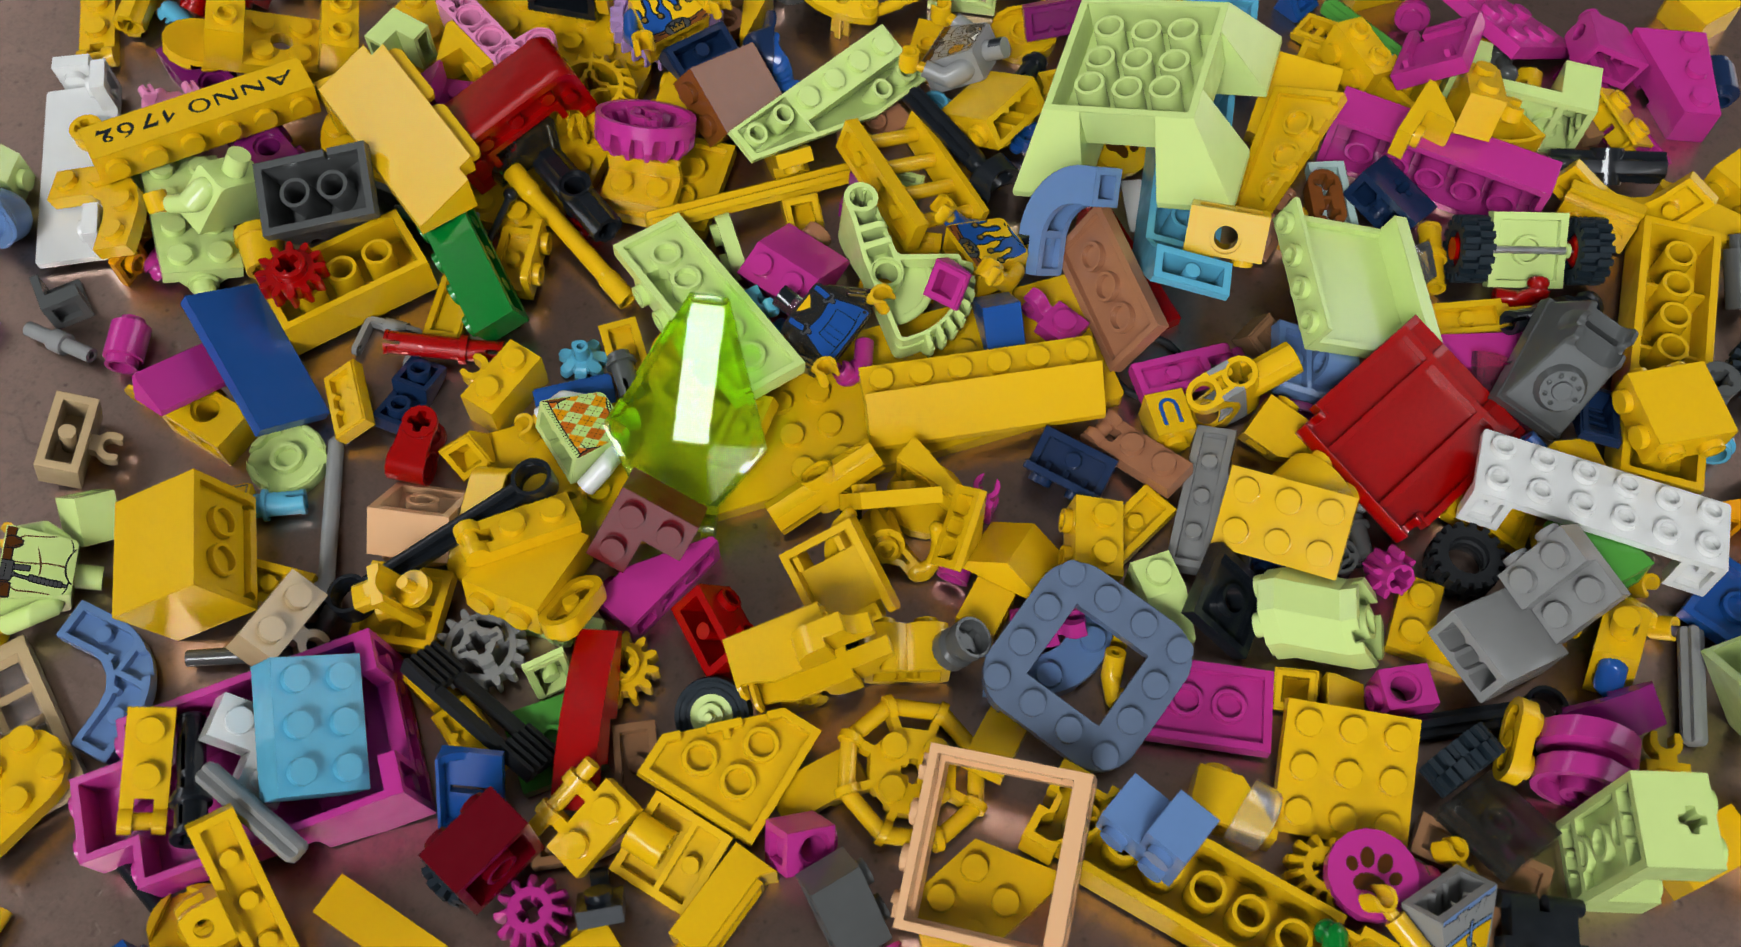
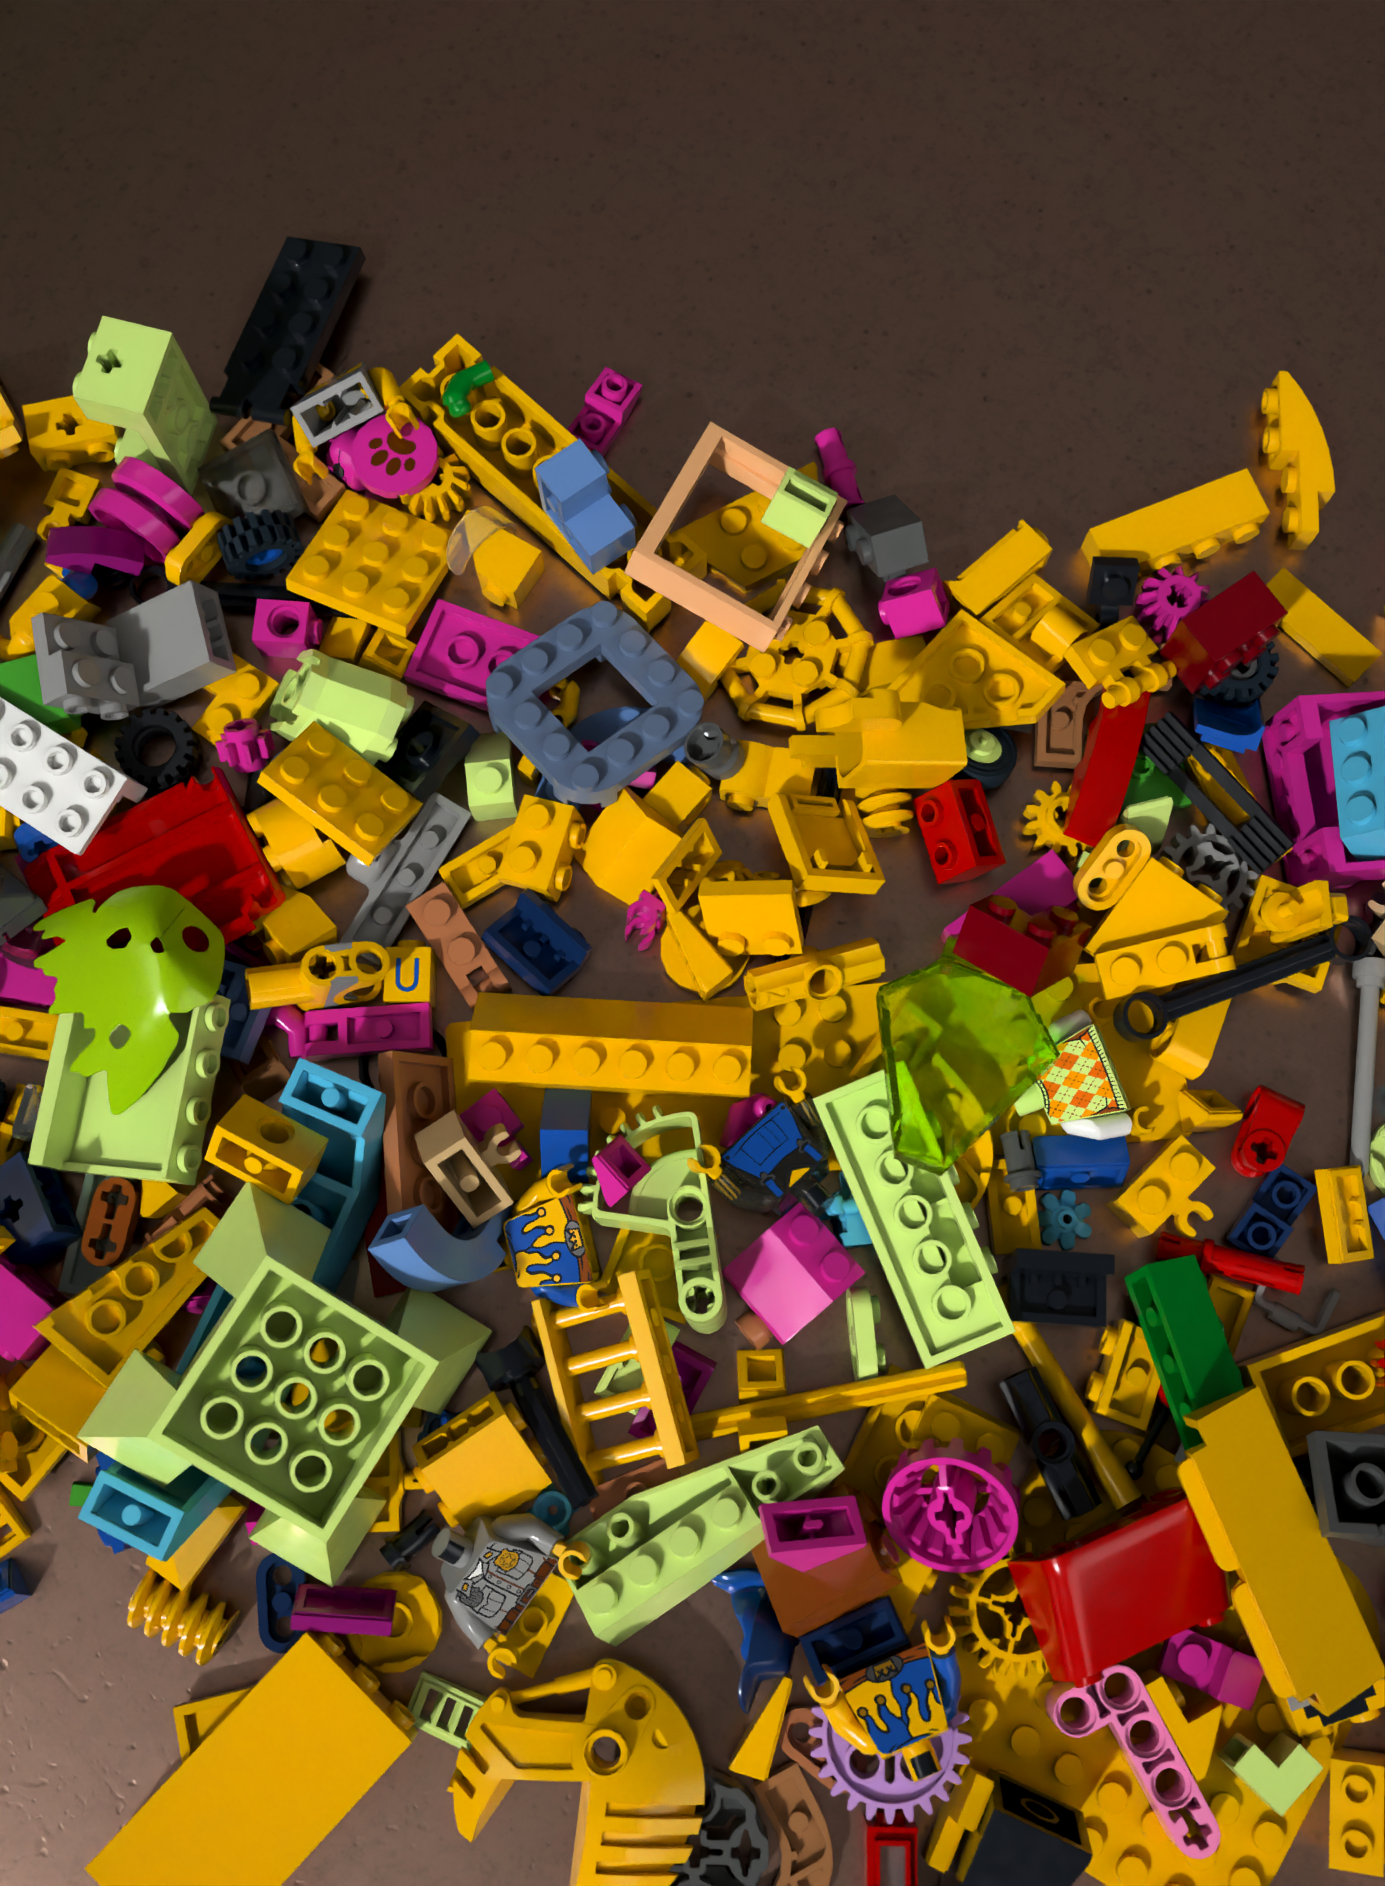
camera: 165 degrees left, 15 degrees up
light nougat slope [367,482,466,567] -> none
none -> lime piece [33,885,225,1115]
none -> tan brick [414,1110,522,1229]
none -> dark pink slope [758,1495,867,1572]
none -> yellowish green piece [760,466,838,548]
none -> black bracket [1002,1248,1115,1329]

